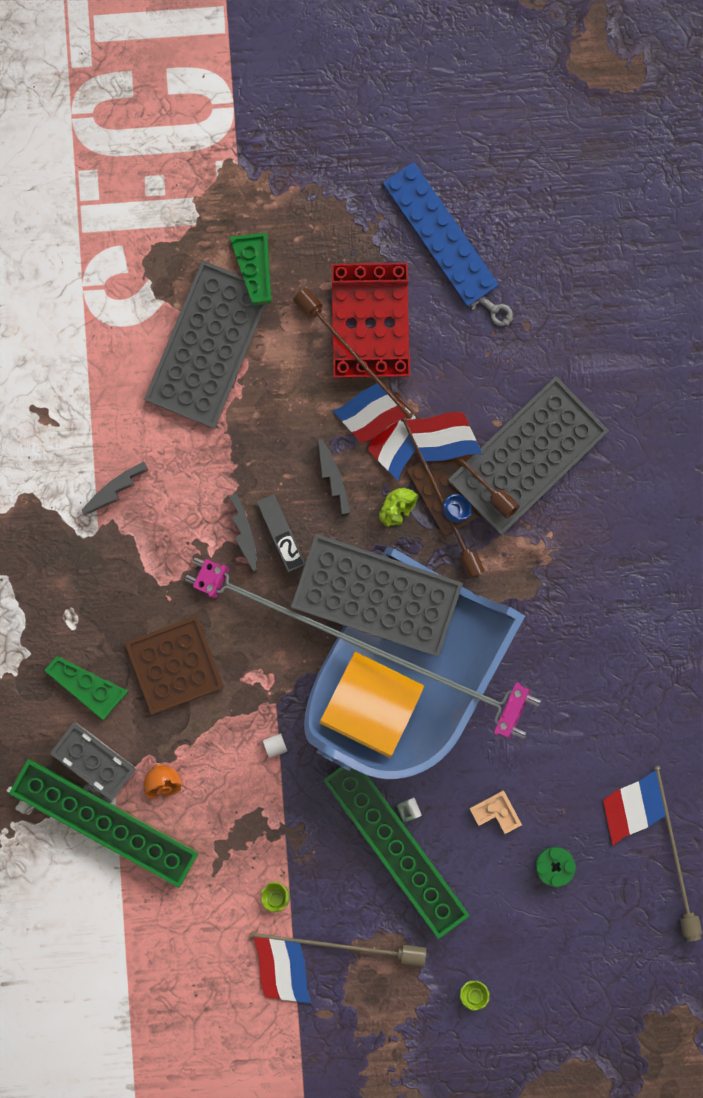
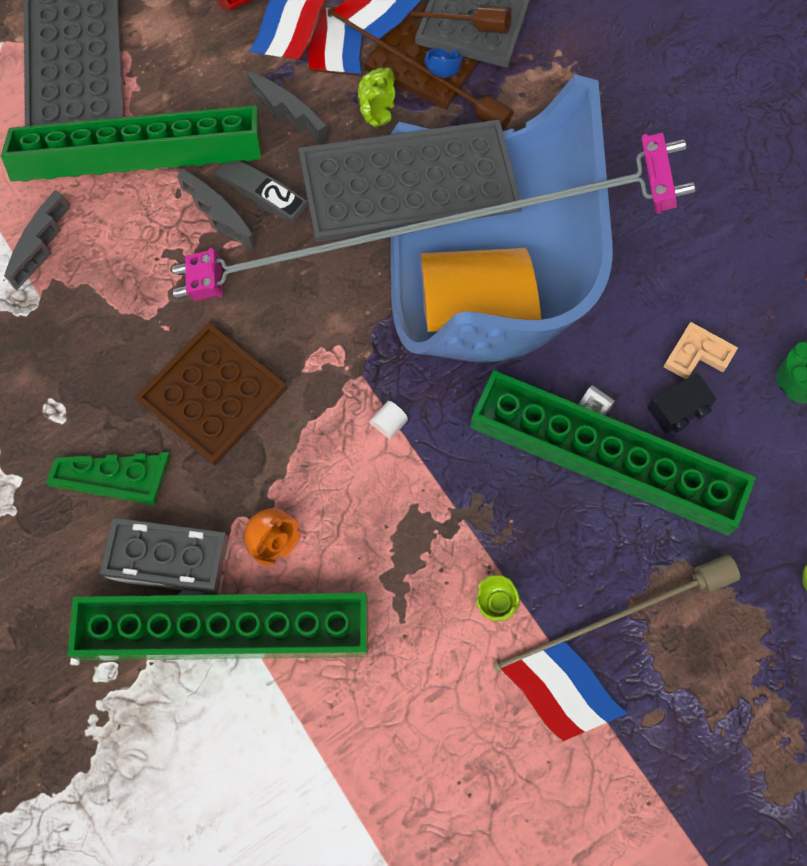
camera: 25 degrees left, 15 degrees down
none -> green brick [1,105,261,182]
none -> black brick [647,373,717,434]

